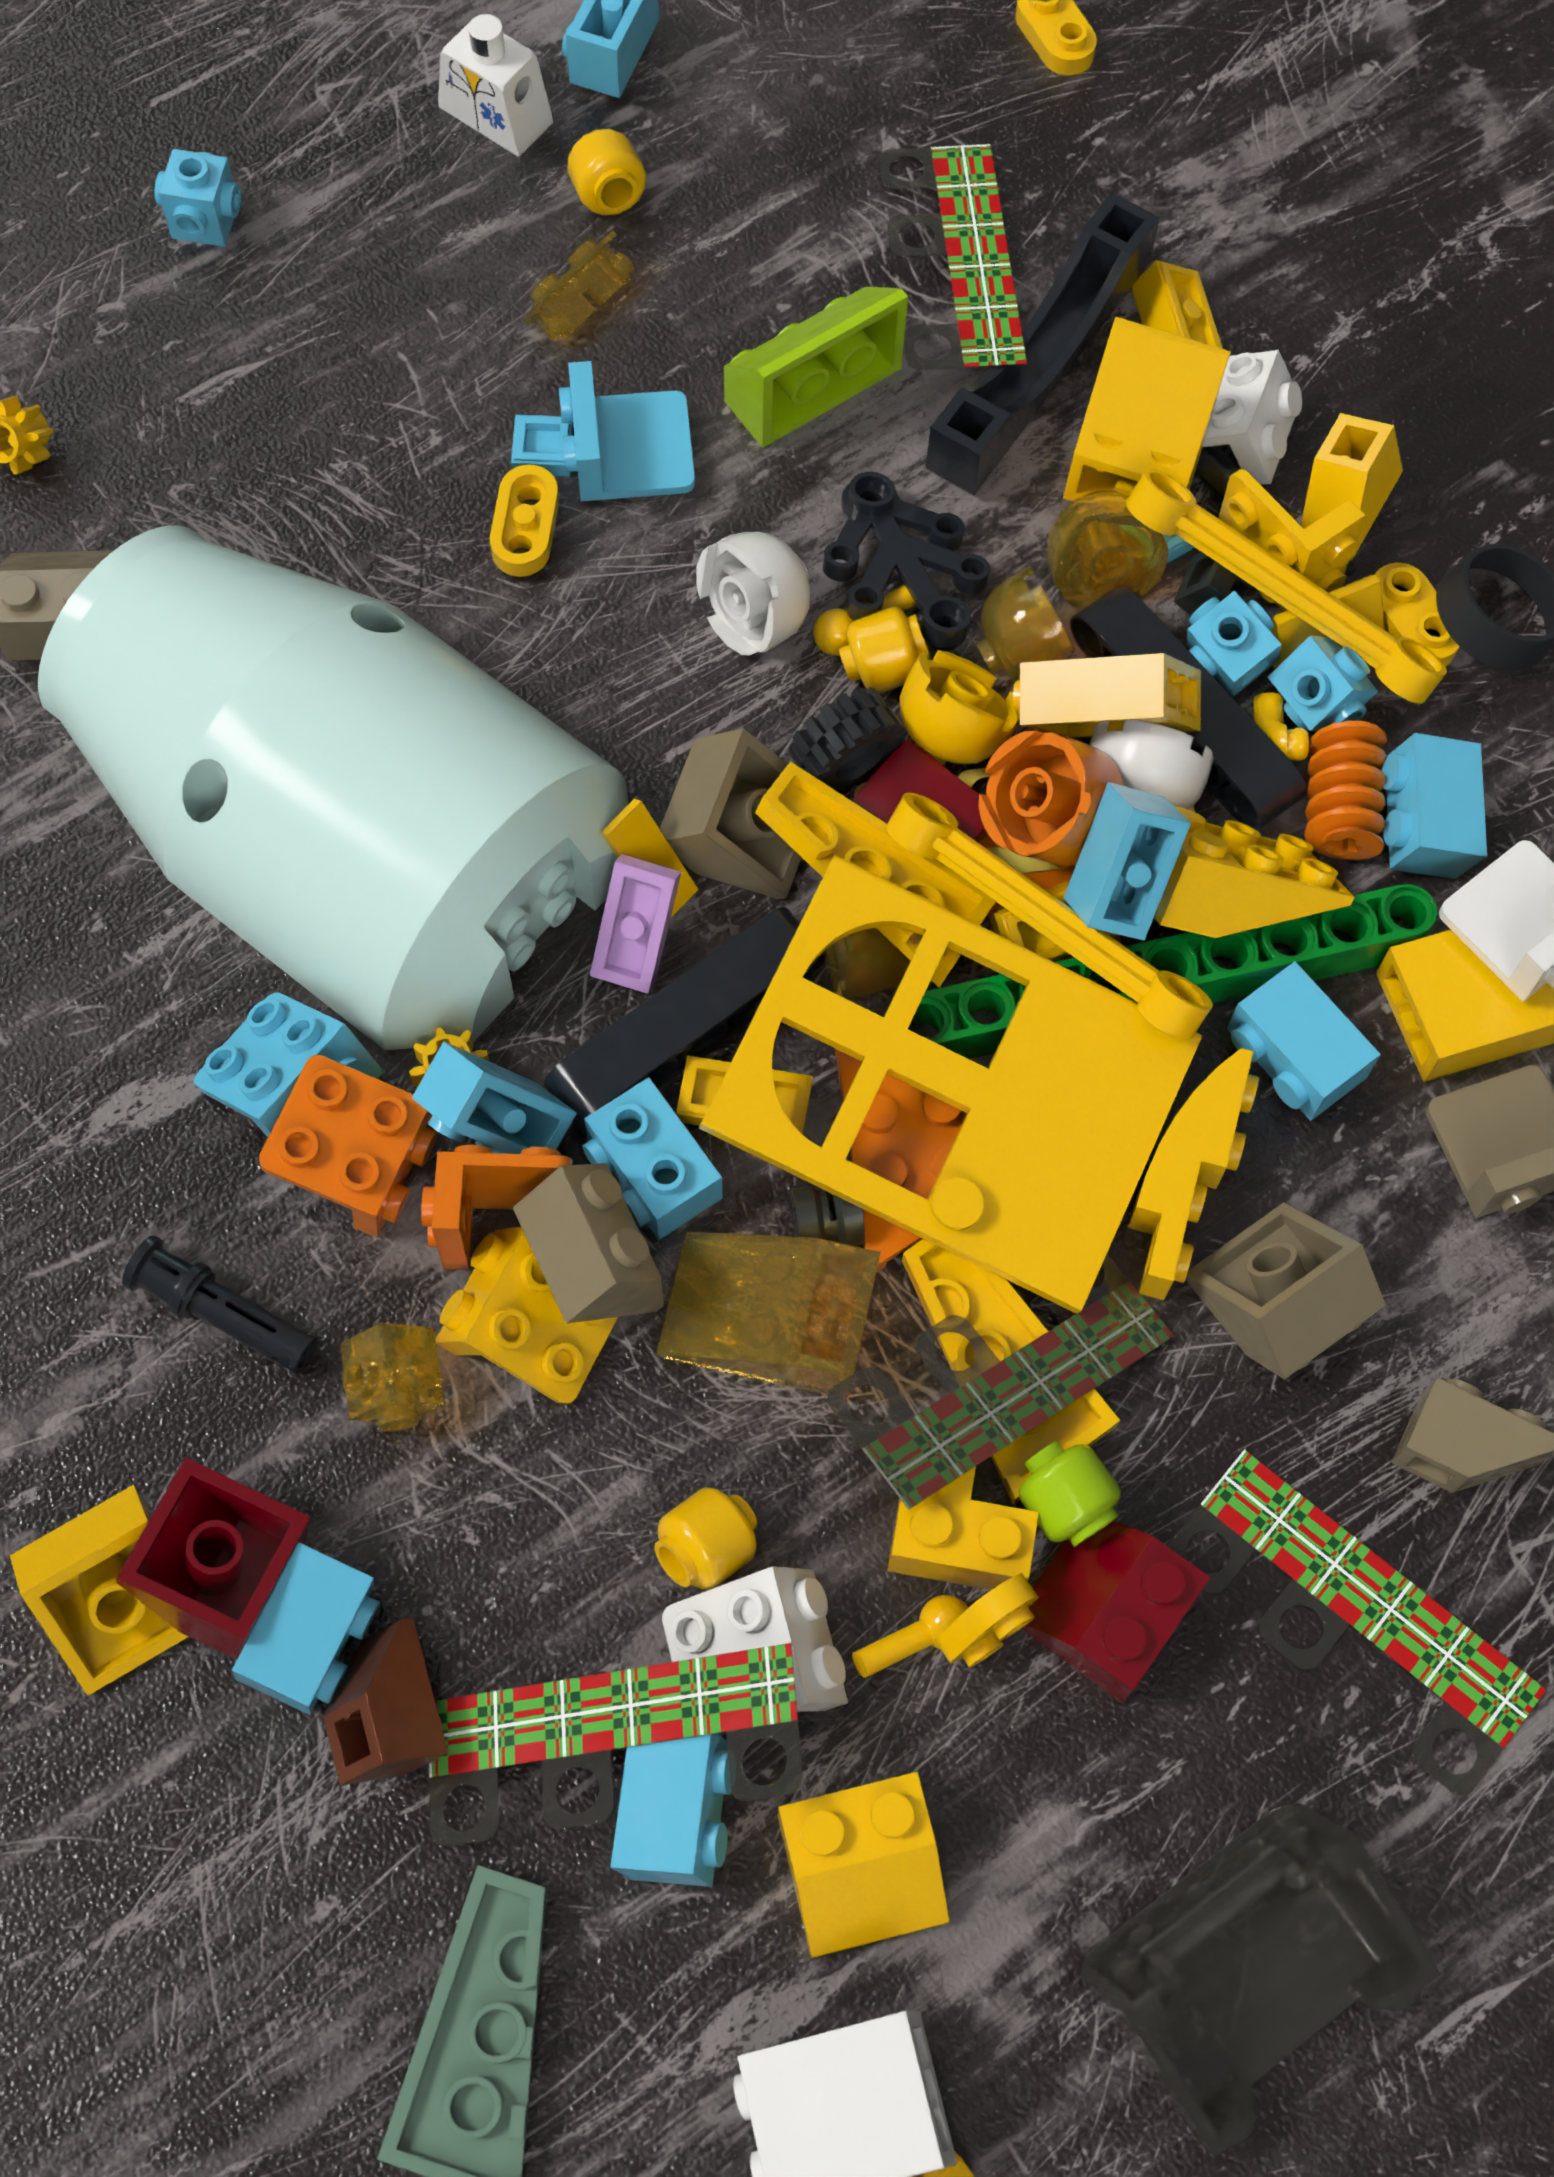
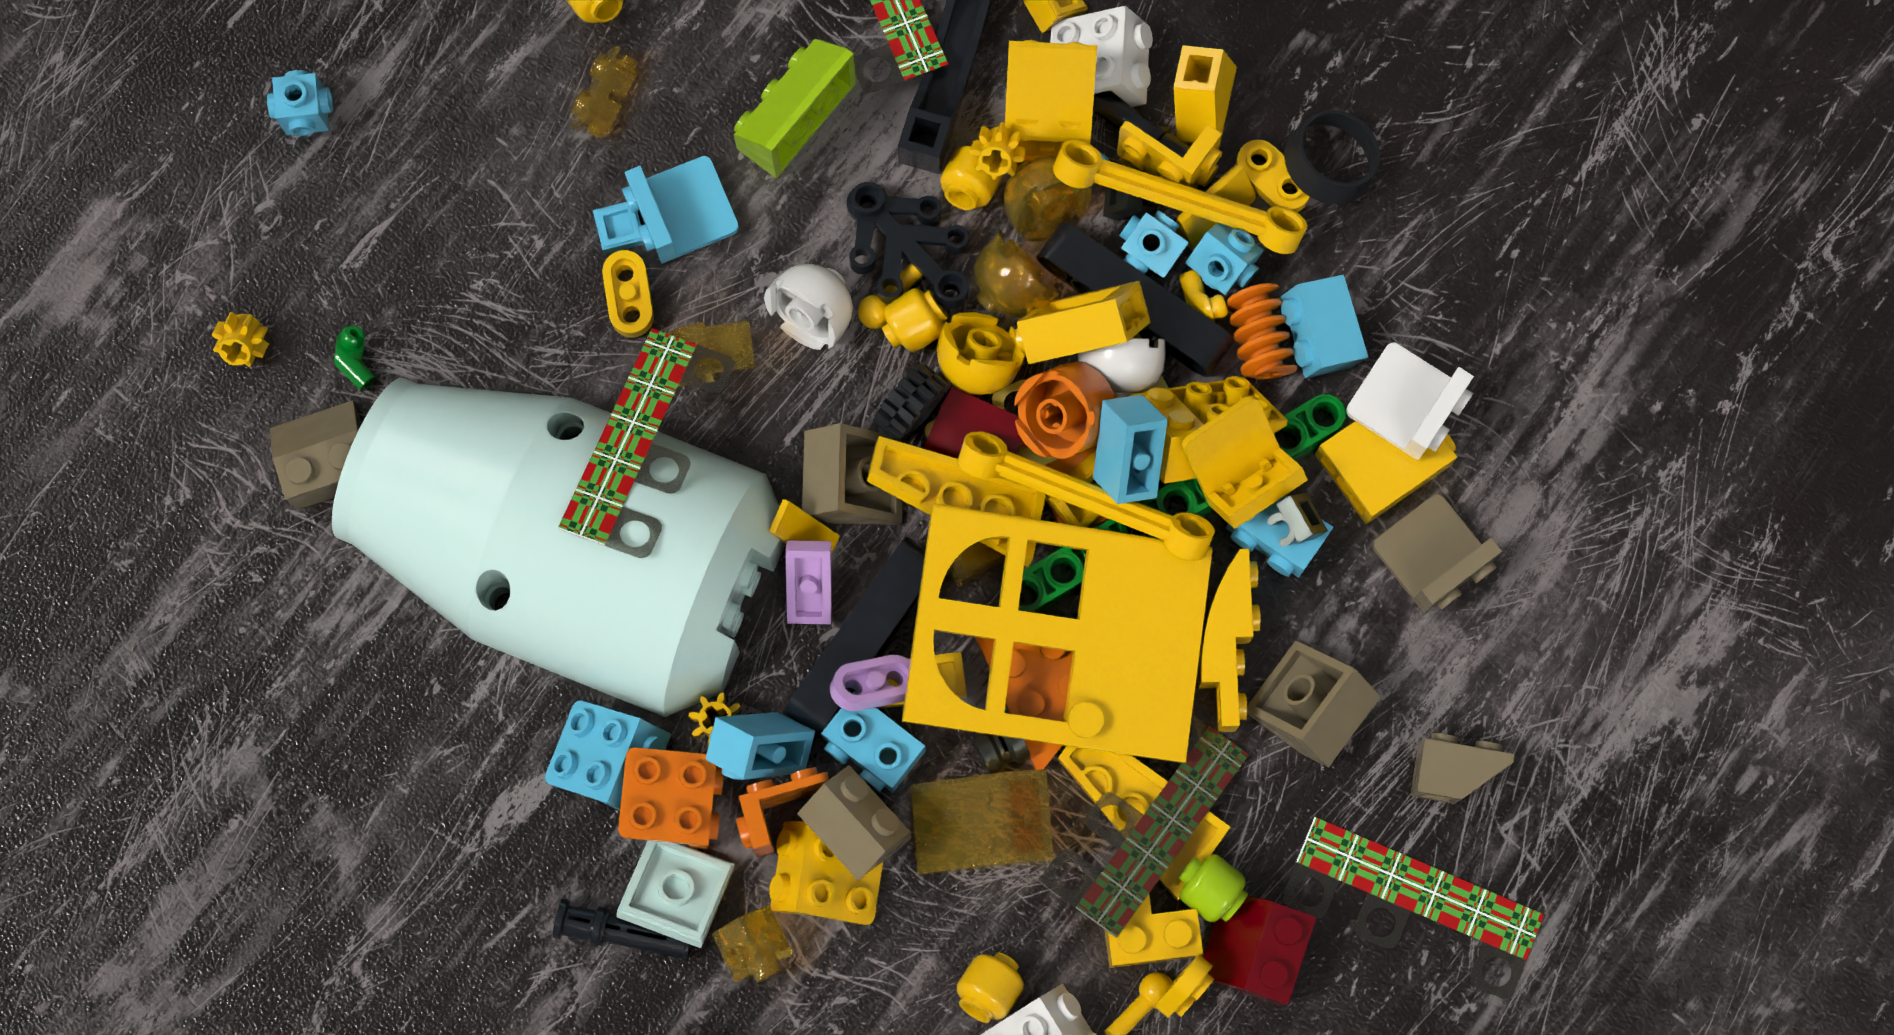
camera: 15 degrees left, 10 degrees up
none -> green arm [334,325,377,392]
none -> piece [557,328,735,558]
none -> light aqua plate [617,841,735,948]
none -> clear yellow brick [667,321,756,387]
none -> lavender plate [830,655,910,711]
none -> yellow head [940,146,1003,210]
none -> yellow gear [970,122,1026,180]
none -> yellow bracket [1182,395,1308,529]
none -> tile [1267,493,1328,546]

